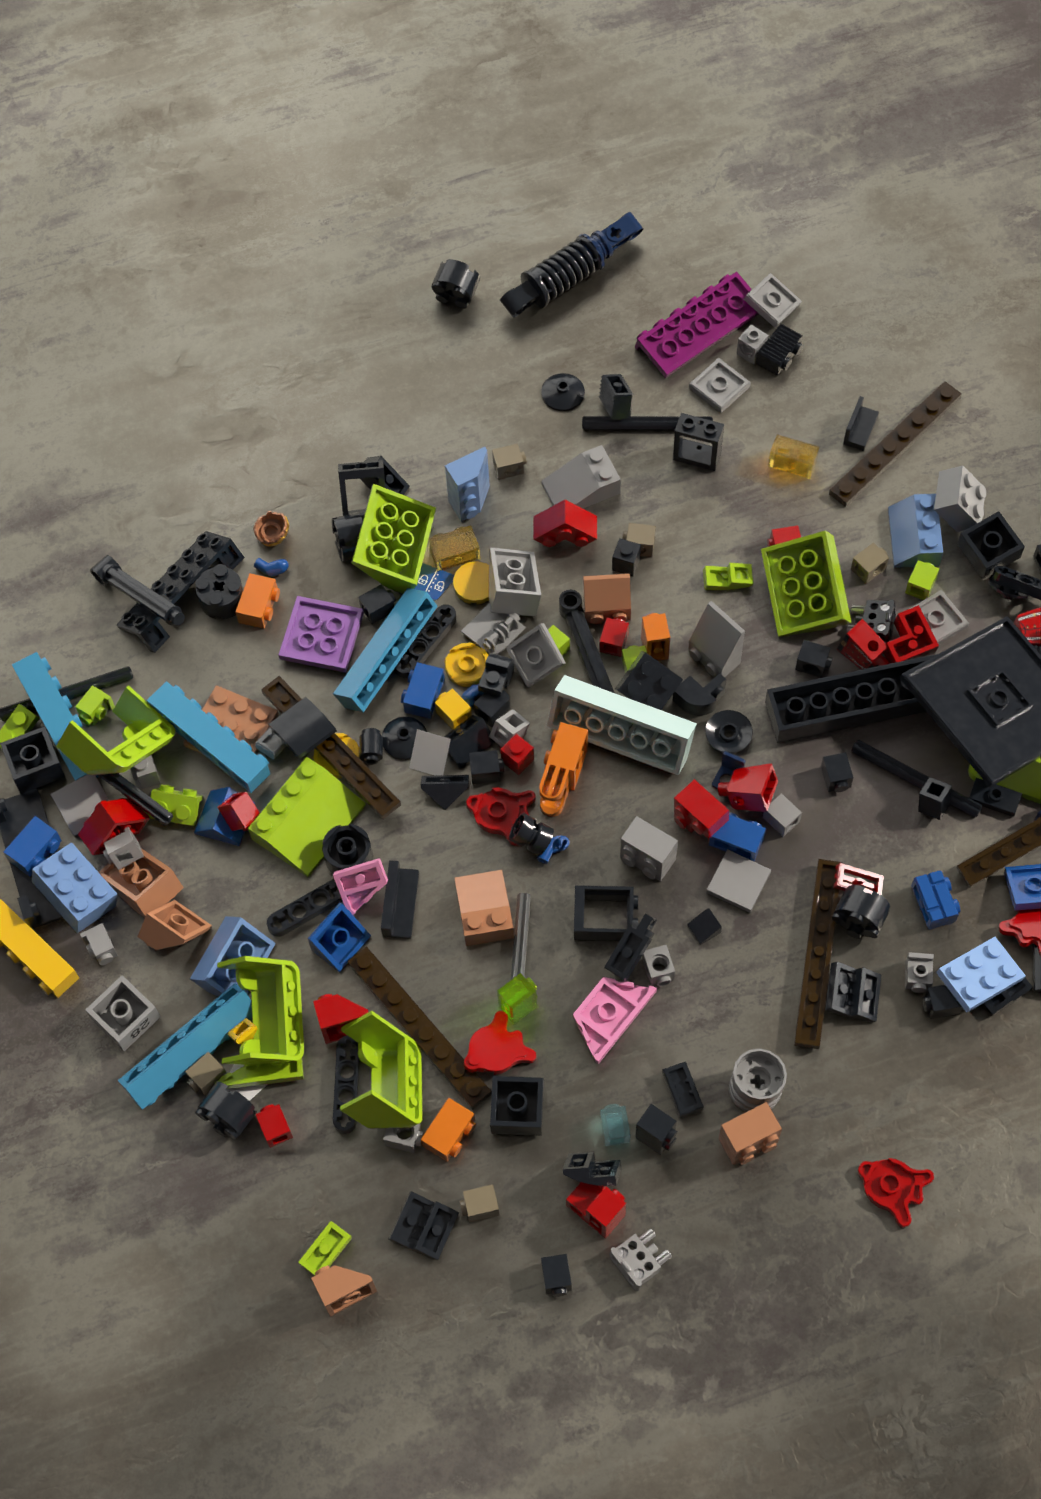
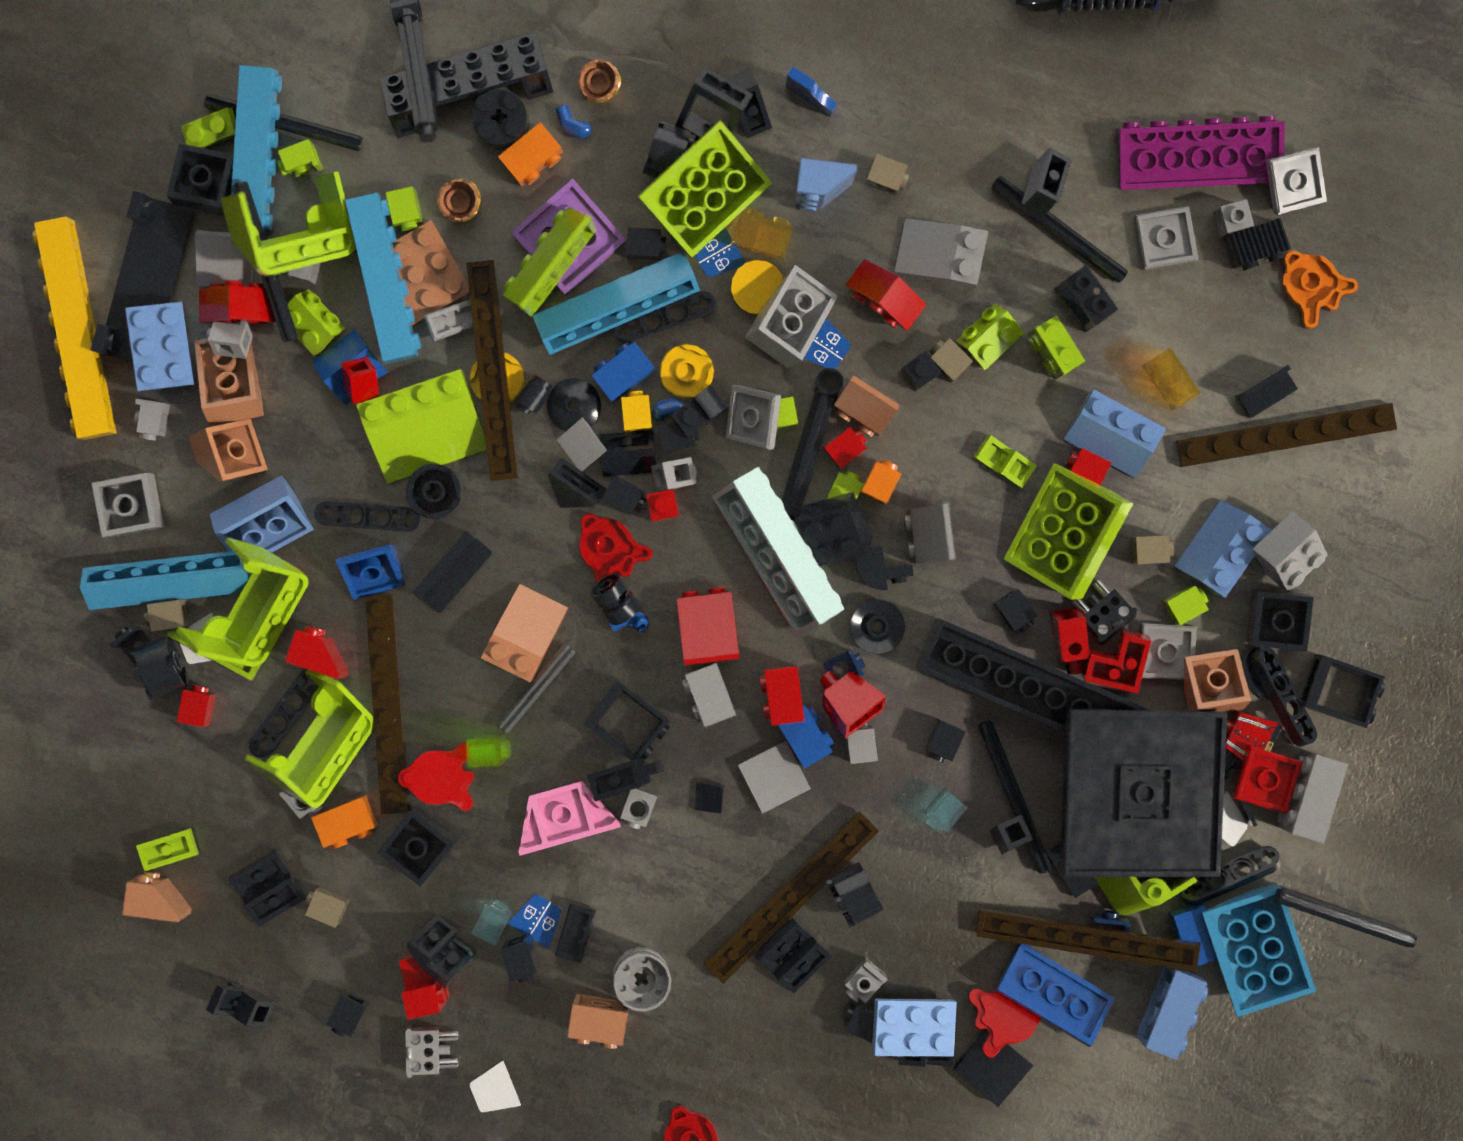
camera: 30 degrees right, 25 degrees up
blue brick [3,816,62,876] -> none
yellow slope [227,1018,258,1044] -> none
black slope [269,697,337,759] -> none
bright pink wing [333,858,388,915] -> none
light grey hinge [461,603,526,655] -> none
orange brick [539,722,588,817] -> none
black dish [541,373,585,411] -> none
tile [833,863,883,895] -> none
blue brick [911,870,961,930] -> none
none -> black bracket [109,627,151,666]
none -> black brick [206,982,276,1027]
none -> lime brick [385,186,423,231]
none -> nougat hair [437,179,481,222]
none -> white sticker [470,1061,521,1112]
none -> lime slope [503,206,597,318]
none -> blue sticker [507,894,562,949]
none -> slope [677,587,739,665]
none -> blue tile [786,67,837,117]
none -> blue sticker [803,318,851,369]
none -> clear light blue brick [923,788,968,833]
none -> lime bracket [956,304,1024,370]
none -> lime bracket [1028,315,1085,379]
none -> medium blue slope [1063,390,1166,478]
none -> nougat slope [1184,649,1251,713]
none -> orange tile [1282,250,1358,329]

